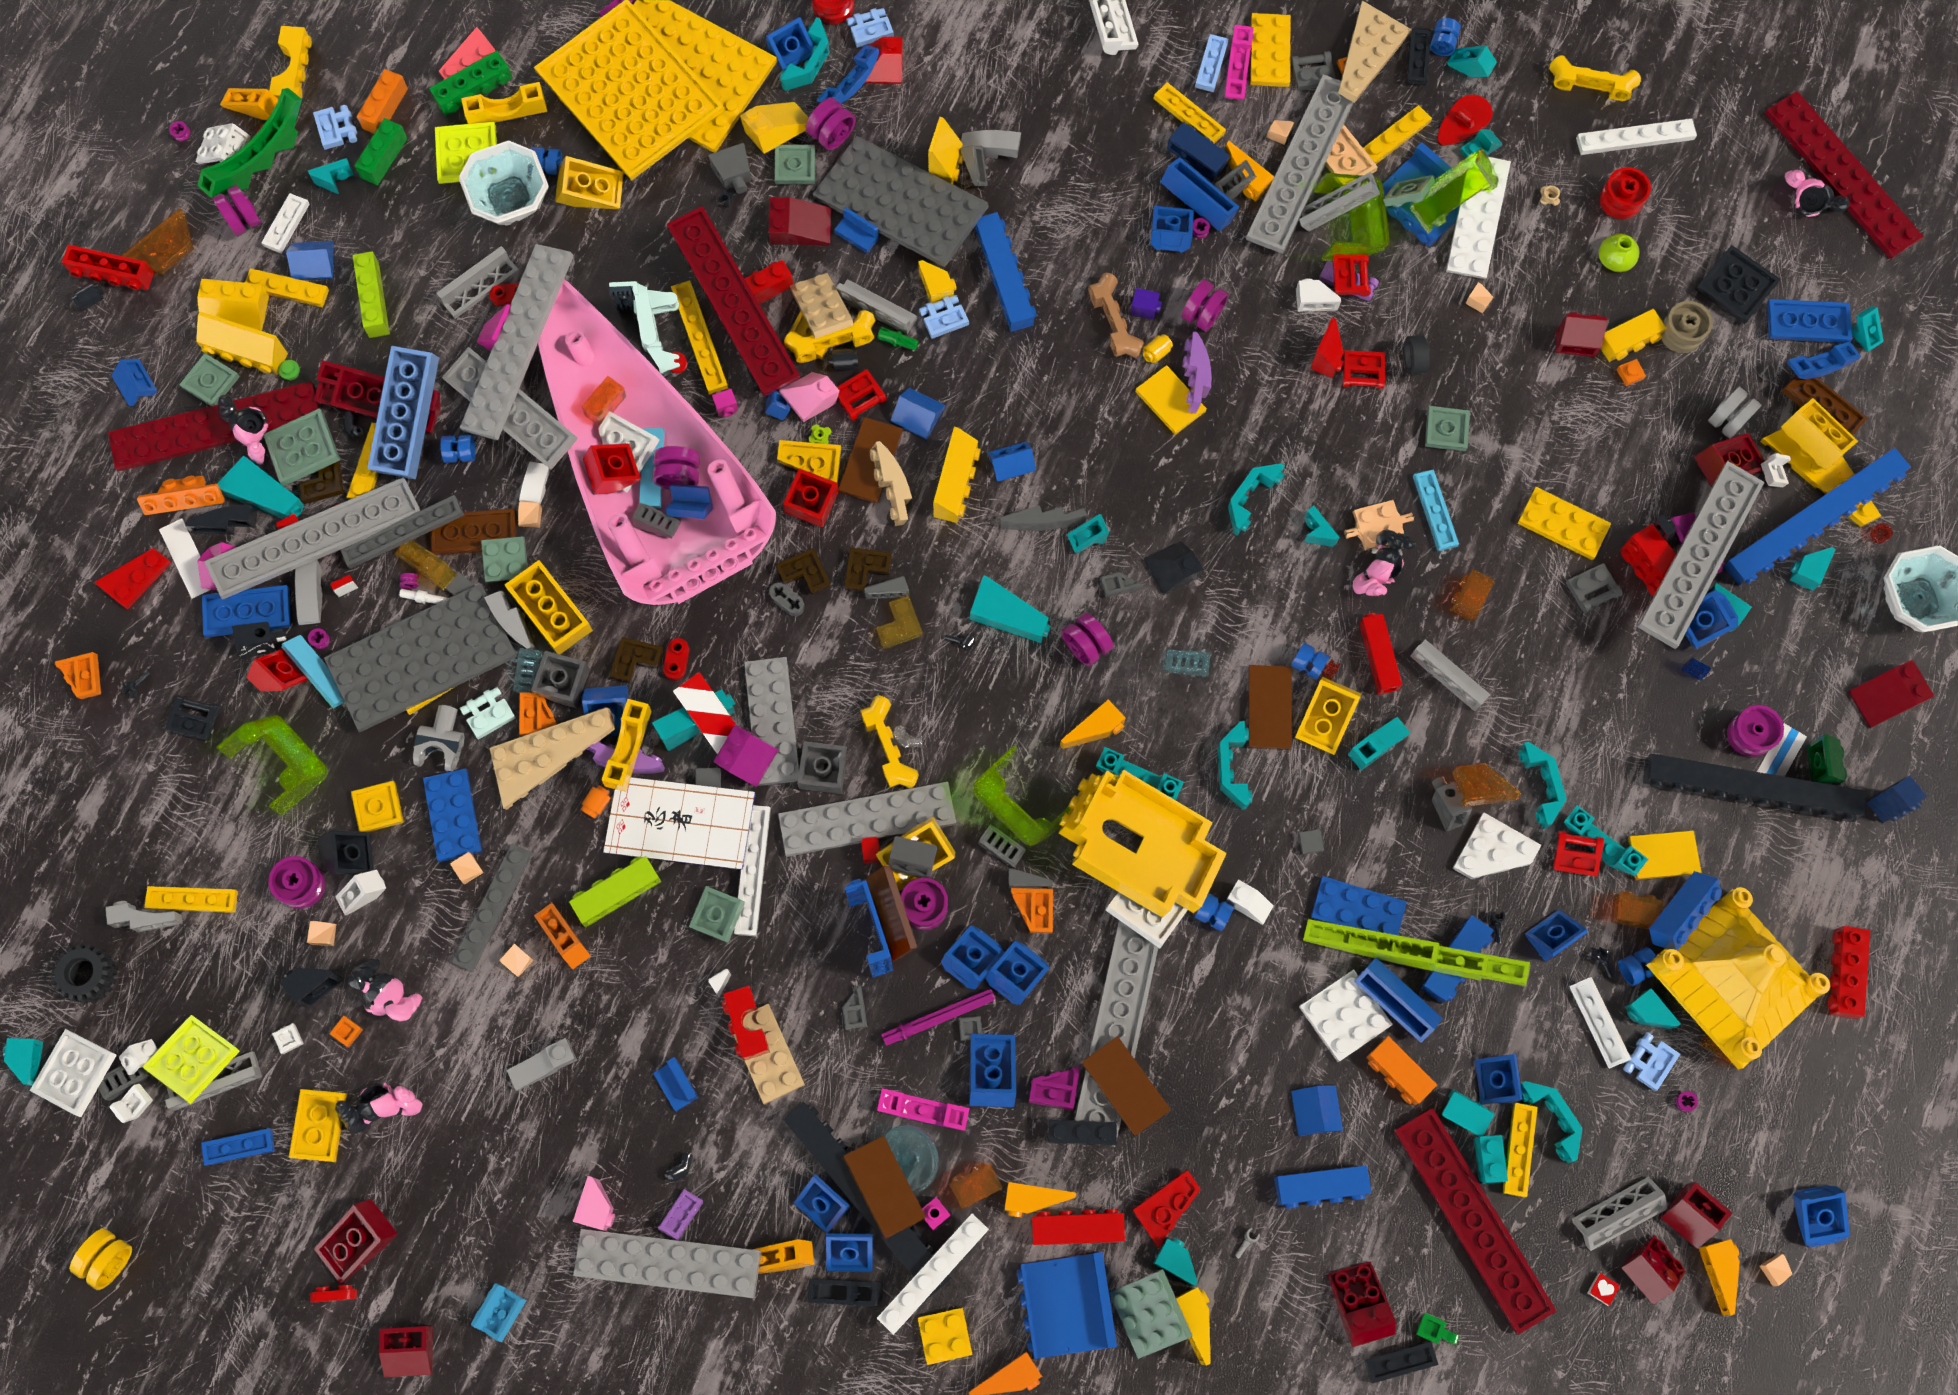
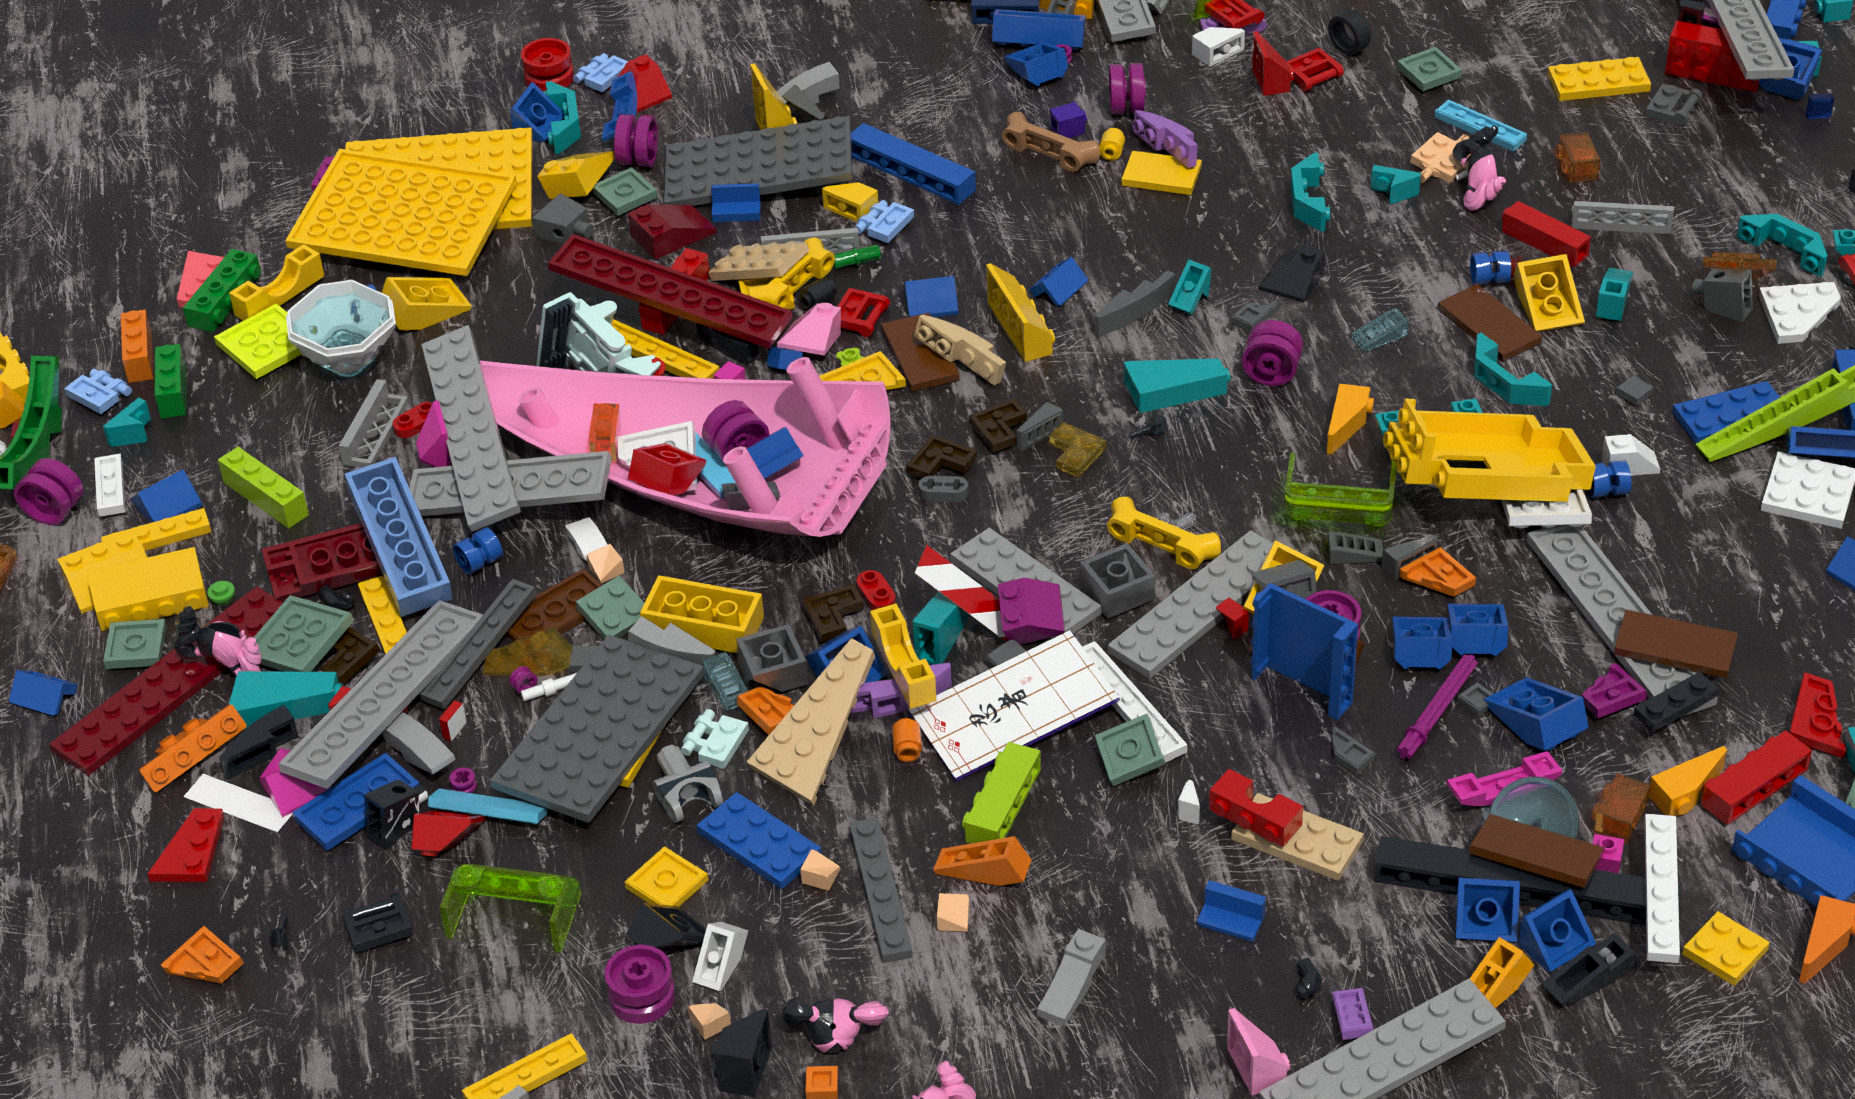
camera: 30 degrees left, 30 degrees down
red brick [783,468,839,528] -> none

